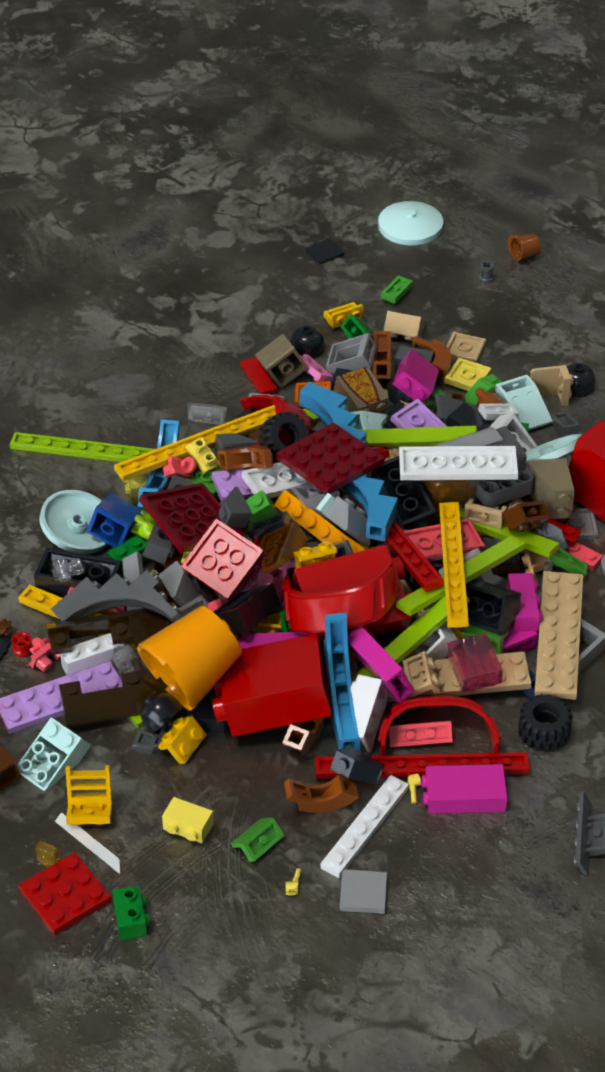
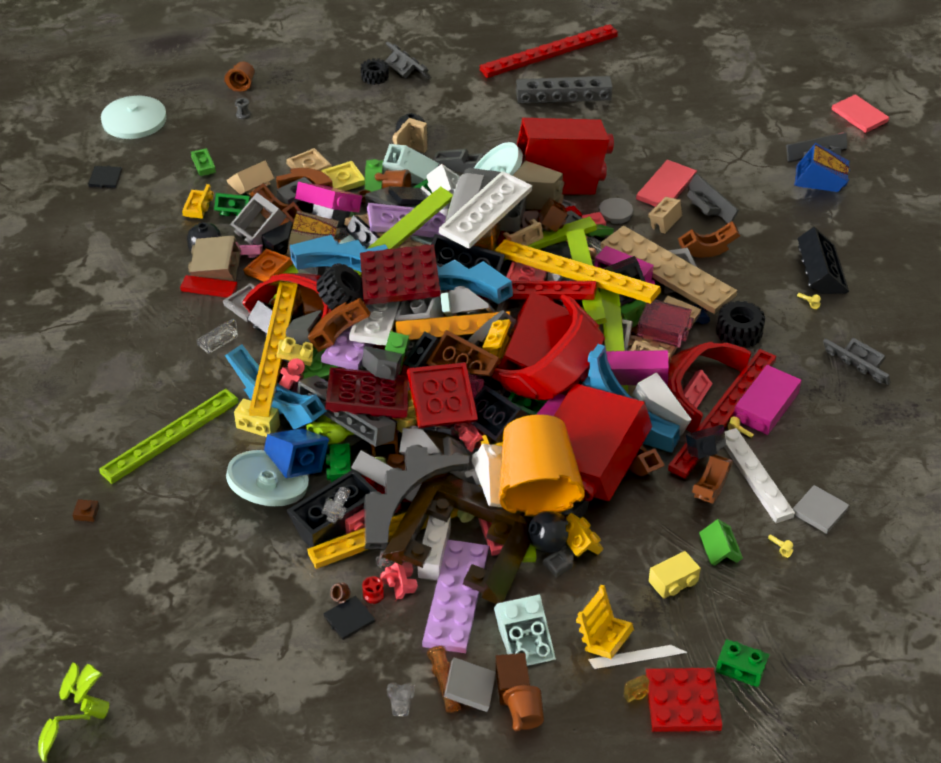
camera: 55 degrees left, 0 degrees up
clear plate [111,644,136,673] -> none
white plate [478,403,519,421] -> none

